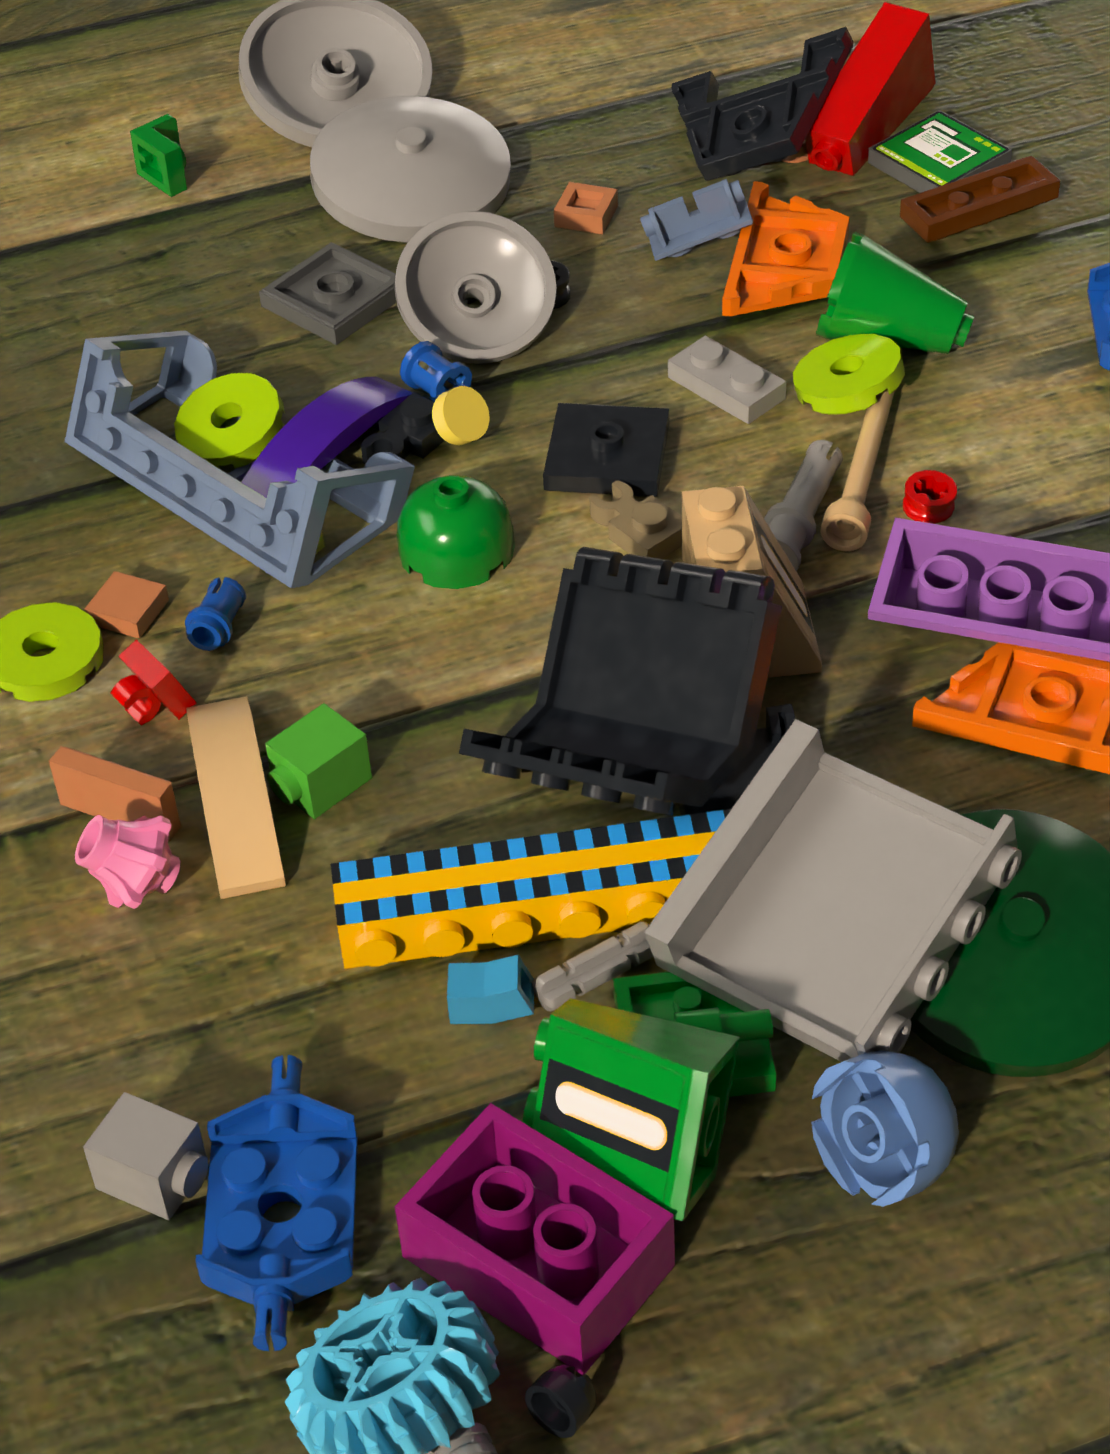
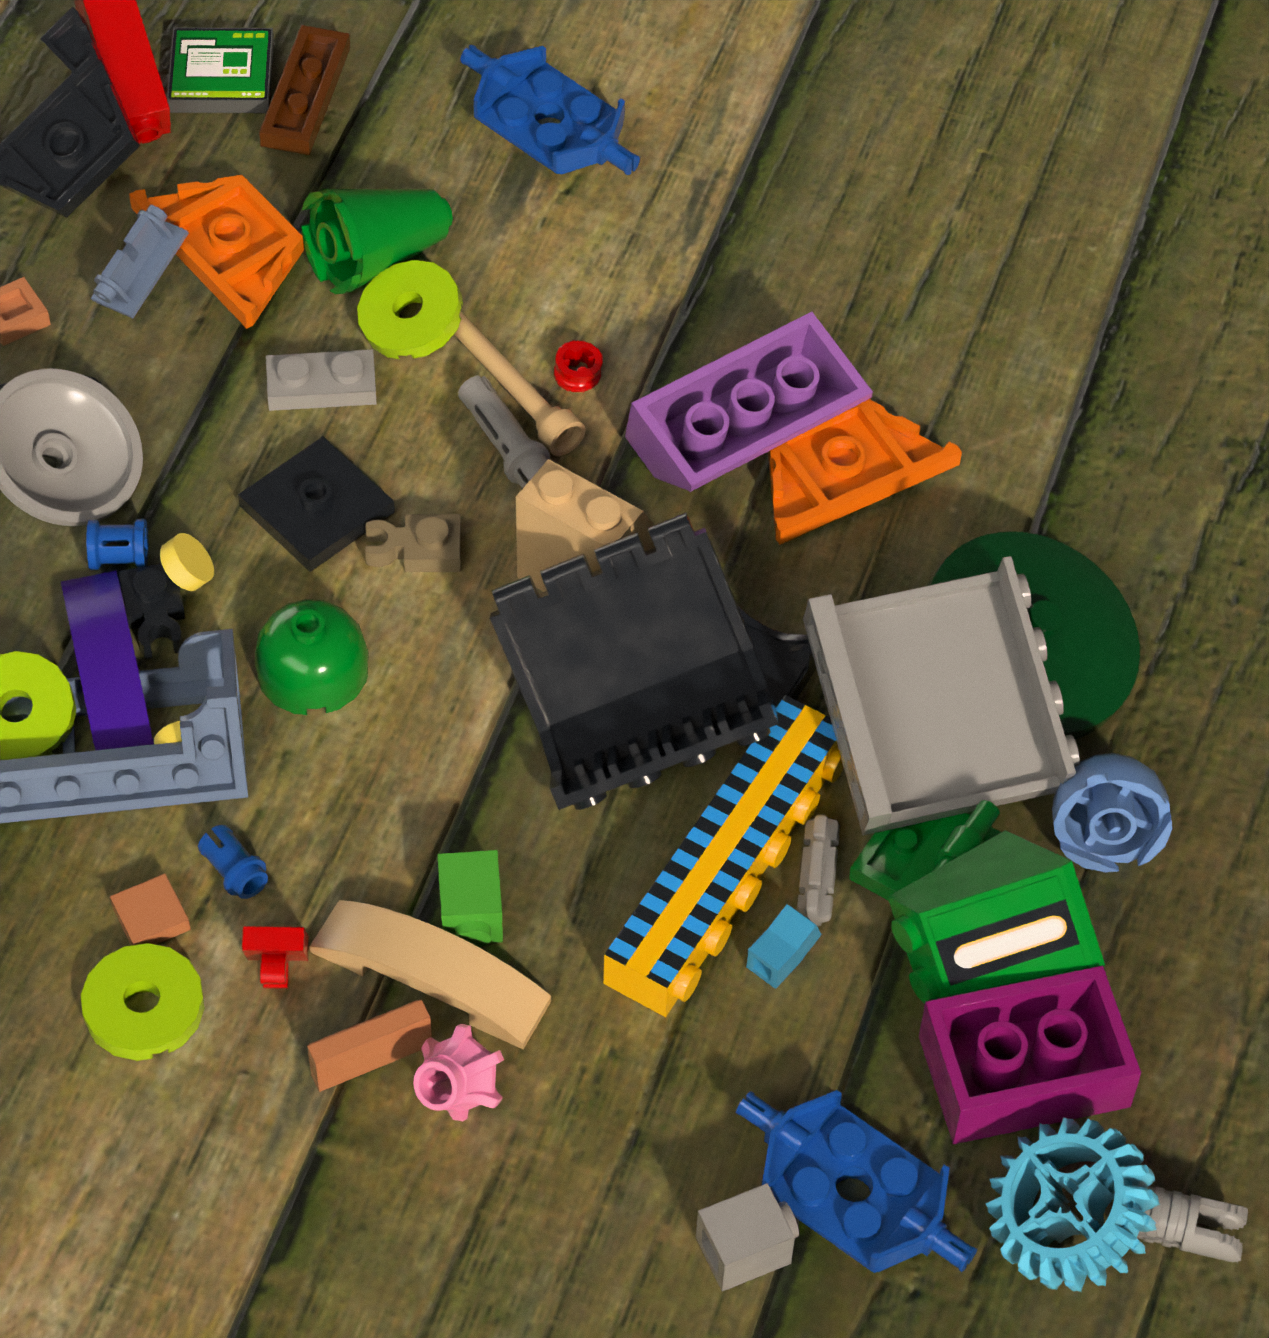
camera: 55 degrees left, 10 degrees up
black hinge [525,1365,596,1438] -> none

